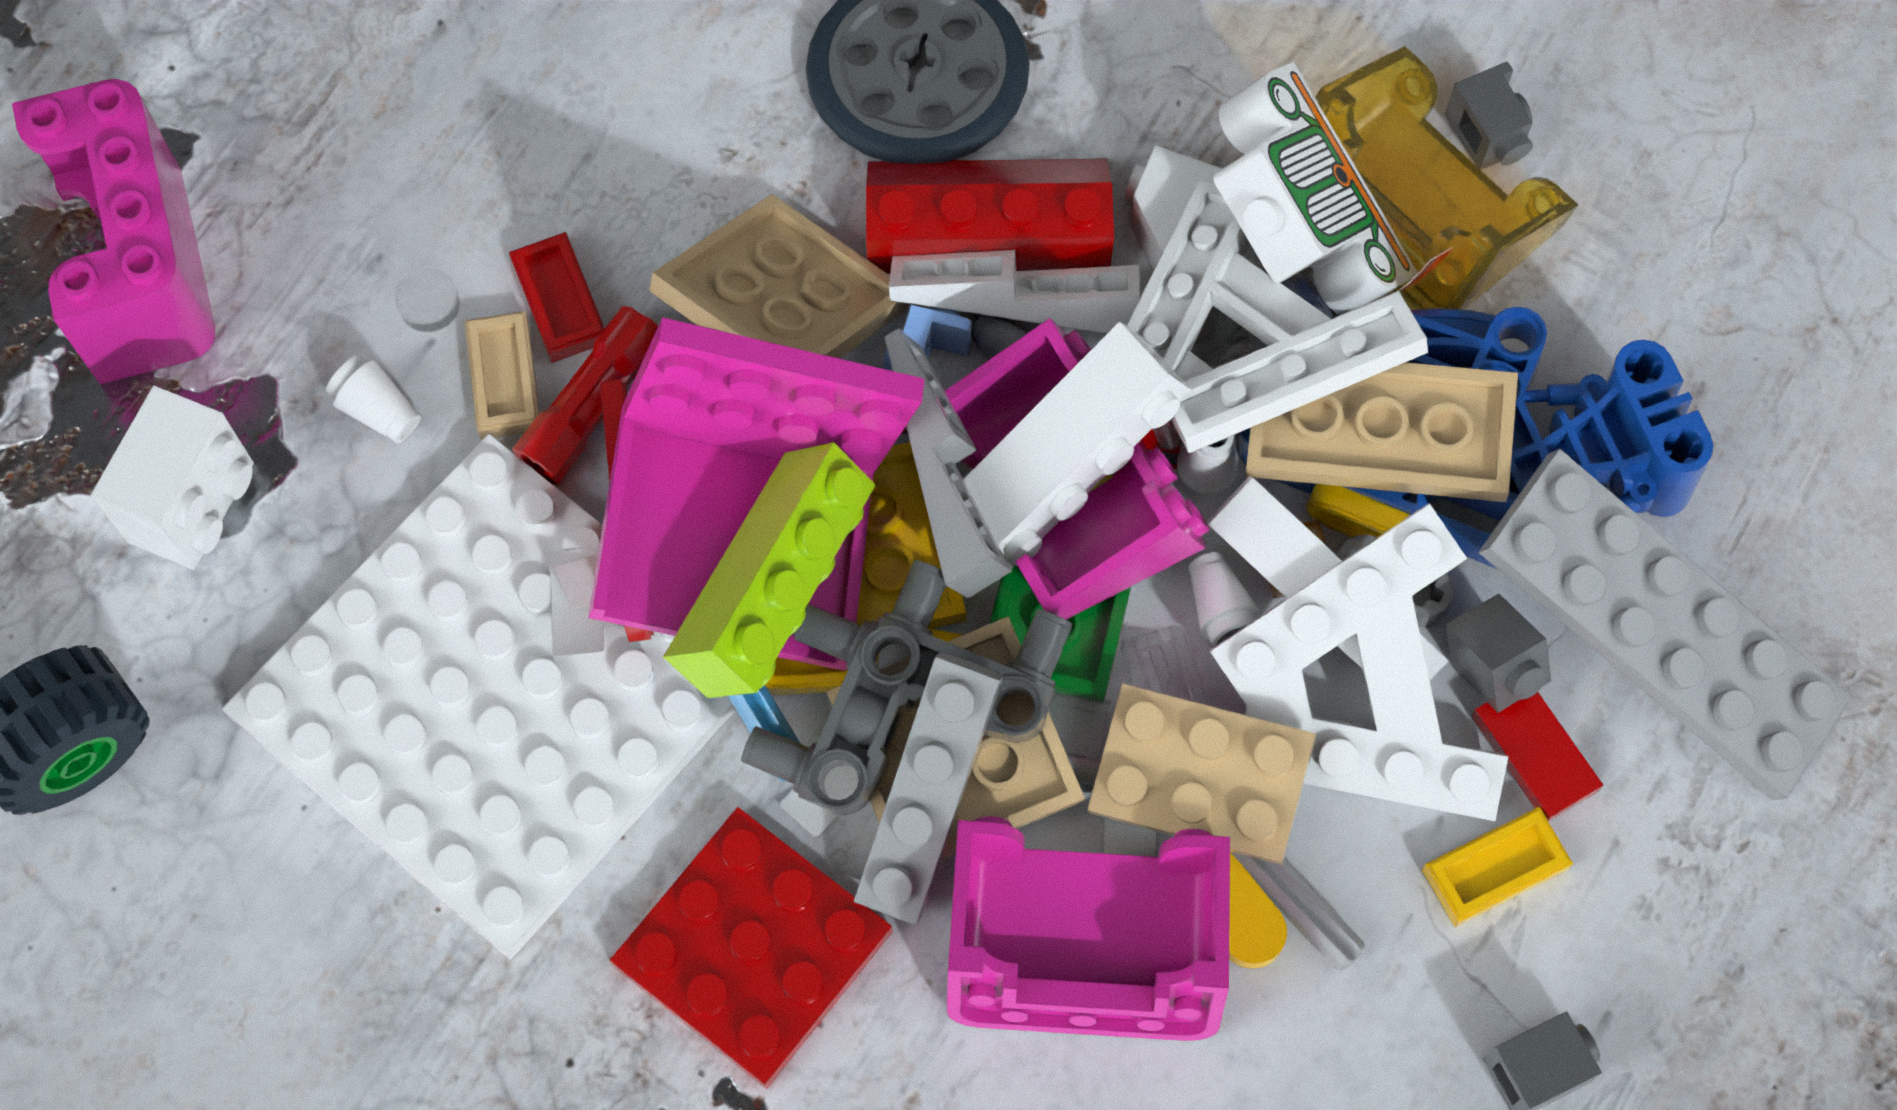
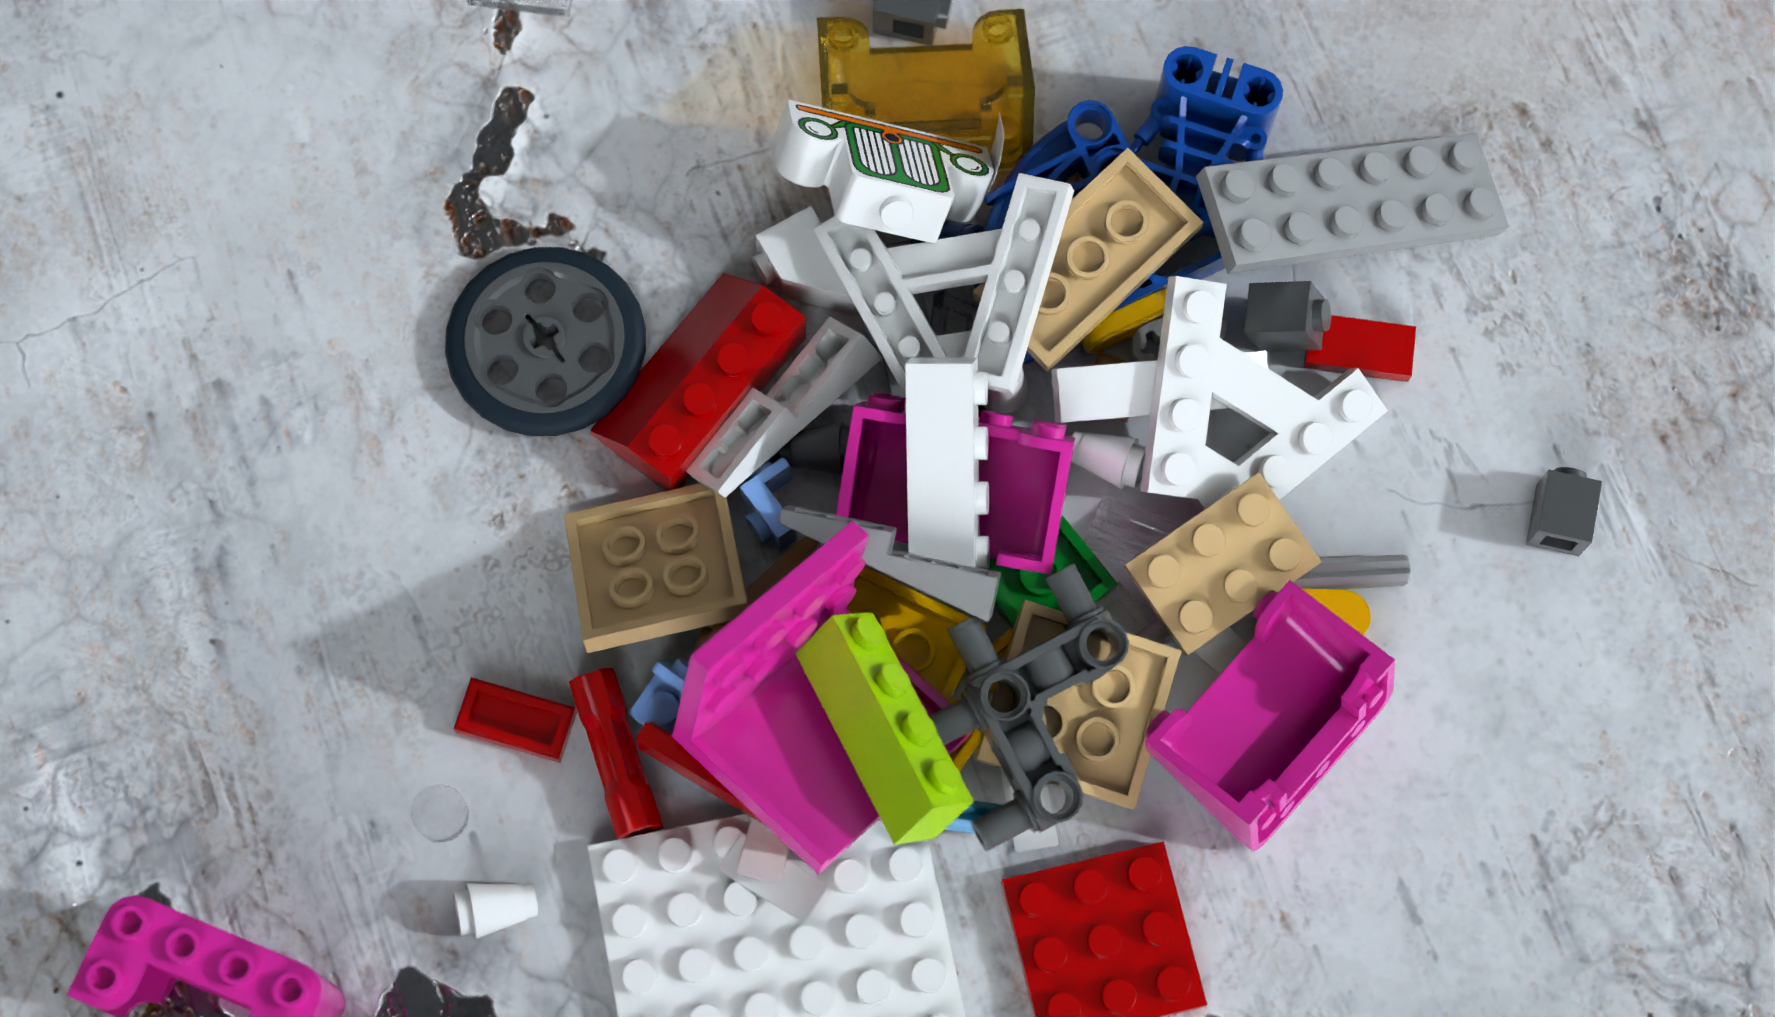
camera: 55 degrees left, 5 degrees up
tan tile [465,311,540,440] -> none
light grey plate [854,651,1004,926] -> none
yellow tile [1421,807,1573,927] -> none

